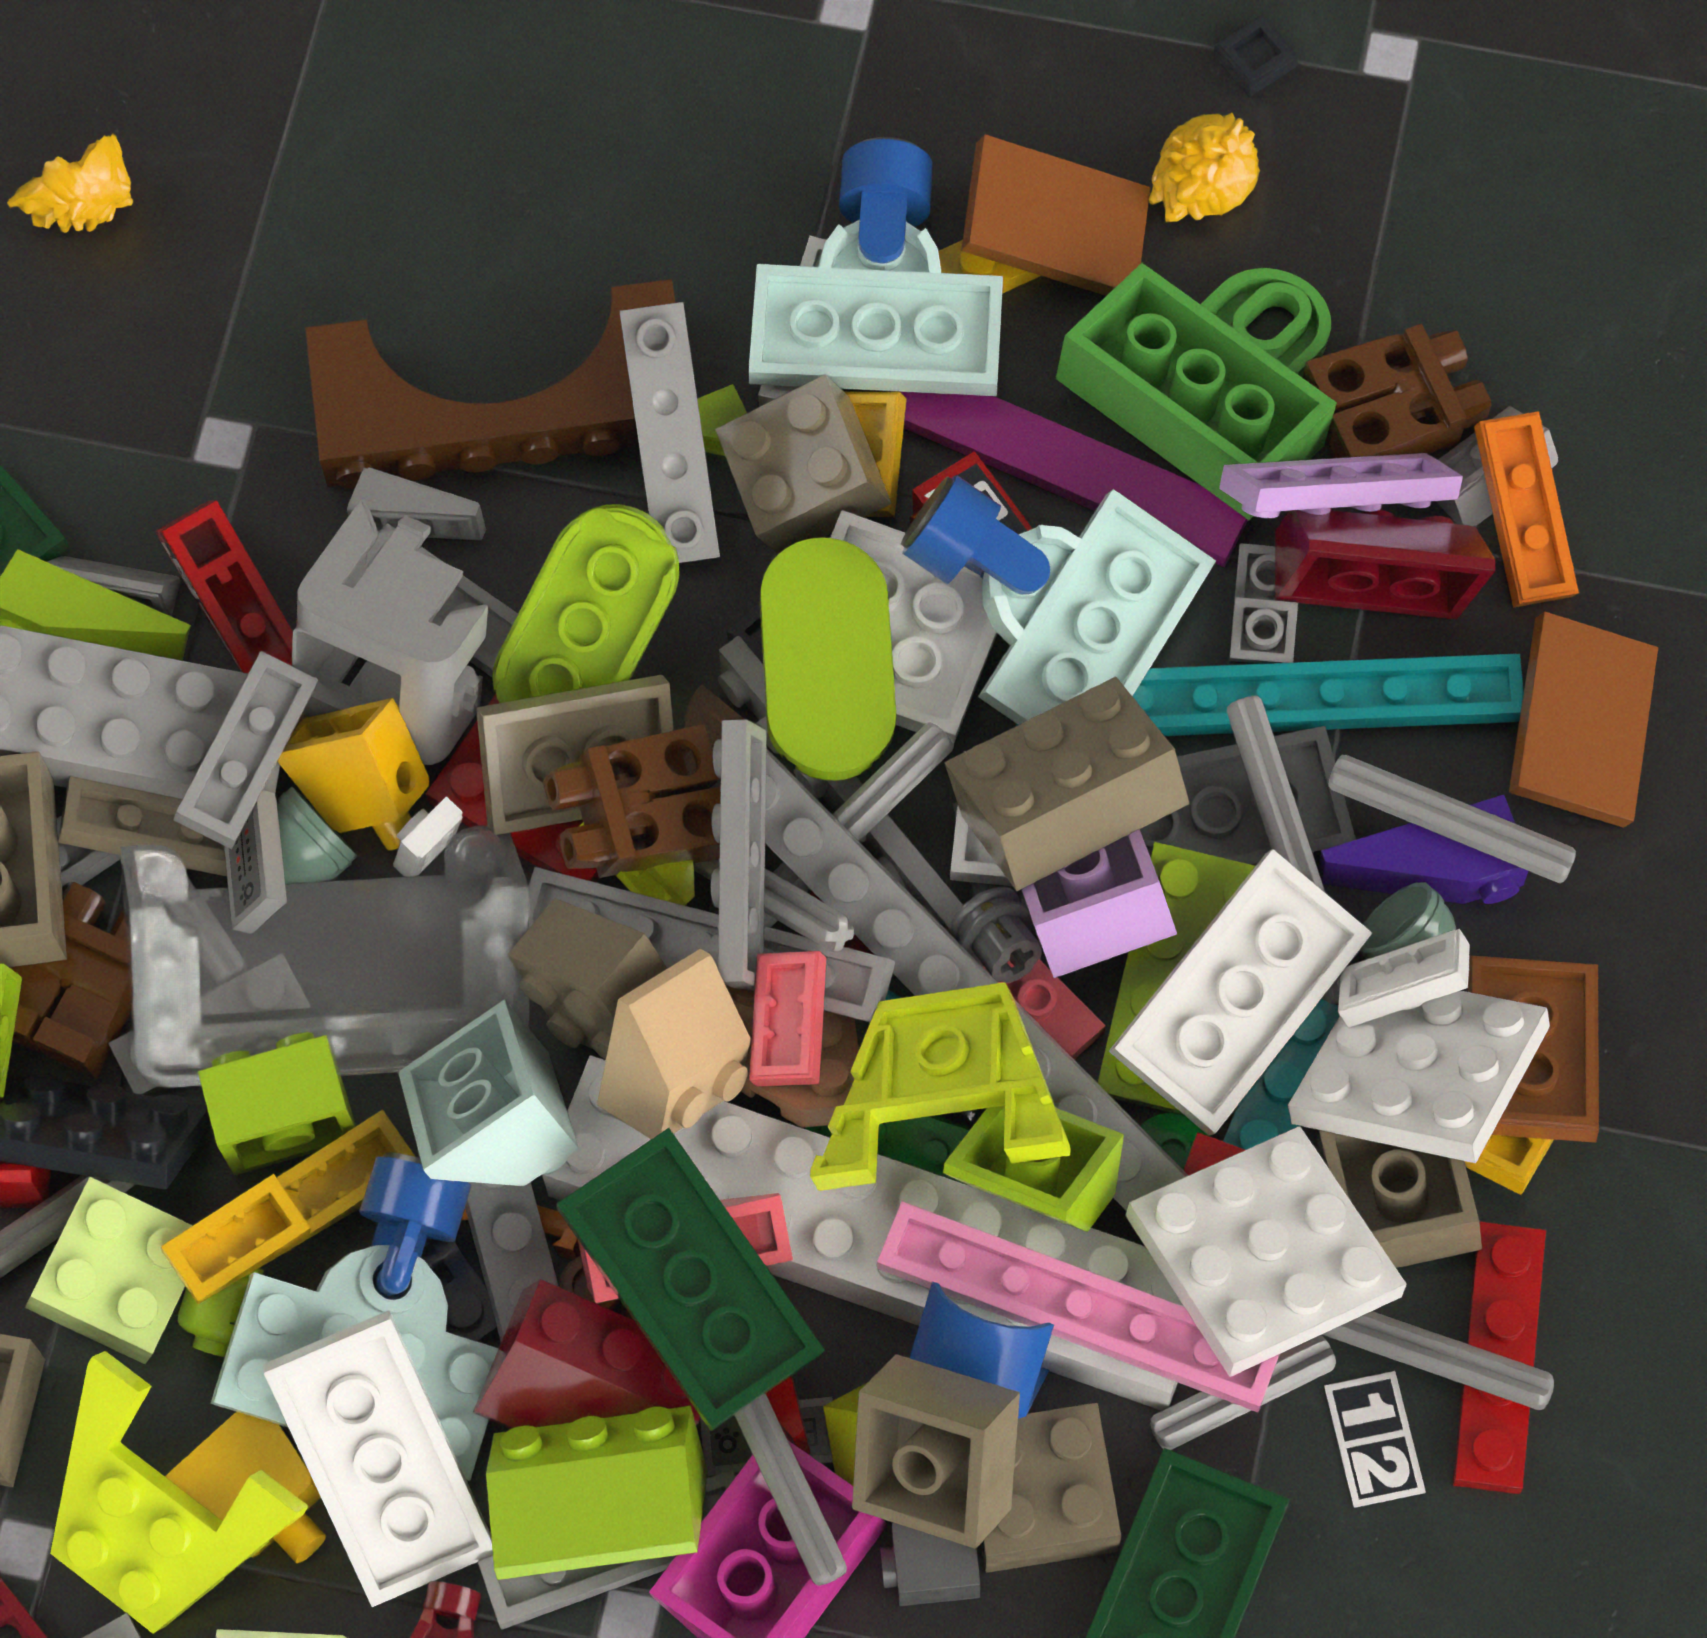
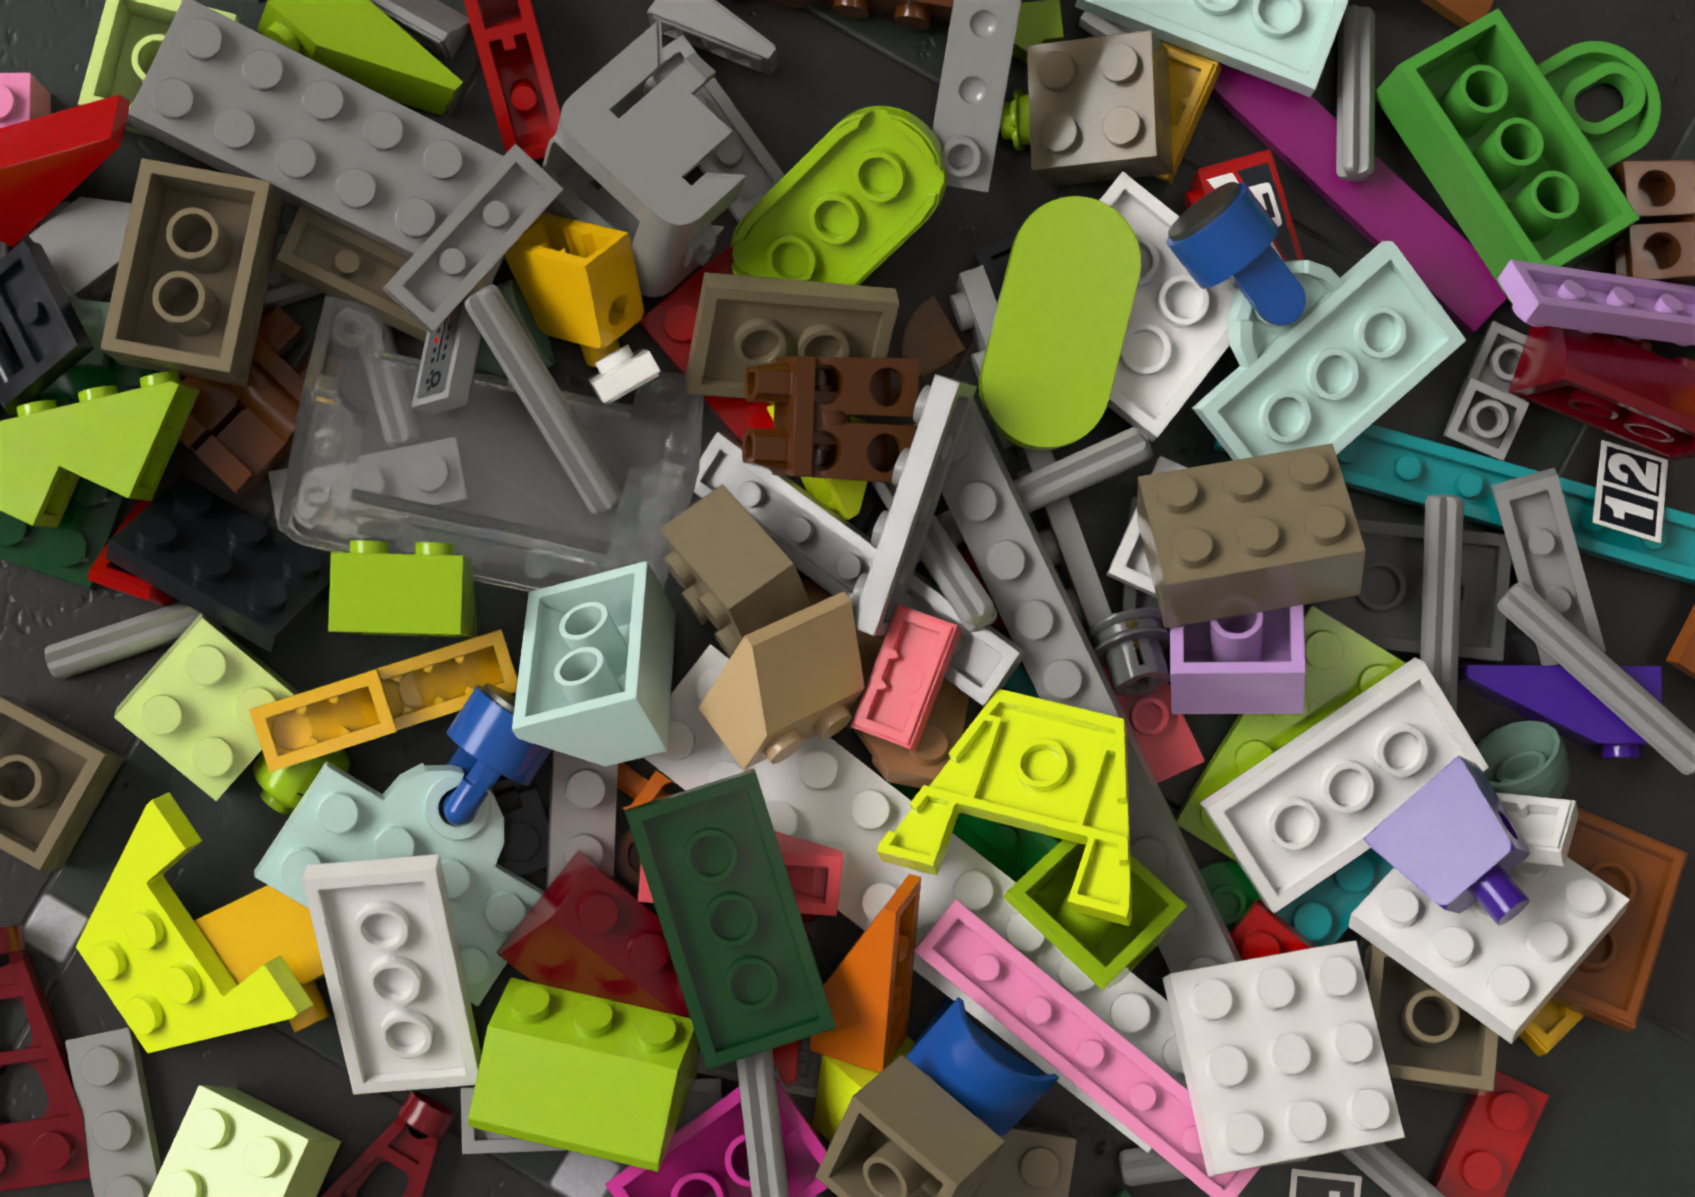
camera: 10 degrees right, 15 degrees up
none -> light grey axle [464,284,622,515]
none -> orange slope [810,874,922,1073]
none -> lime plate [1000,88,1031,151]
none -> light grey axle [1336,5,1375,182]
none -> torso [1363,755,1530,926]
none -> light grey plate [1491,468,1606,666]
none -> sticker [1592,440,1668,544]

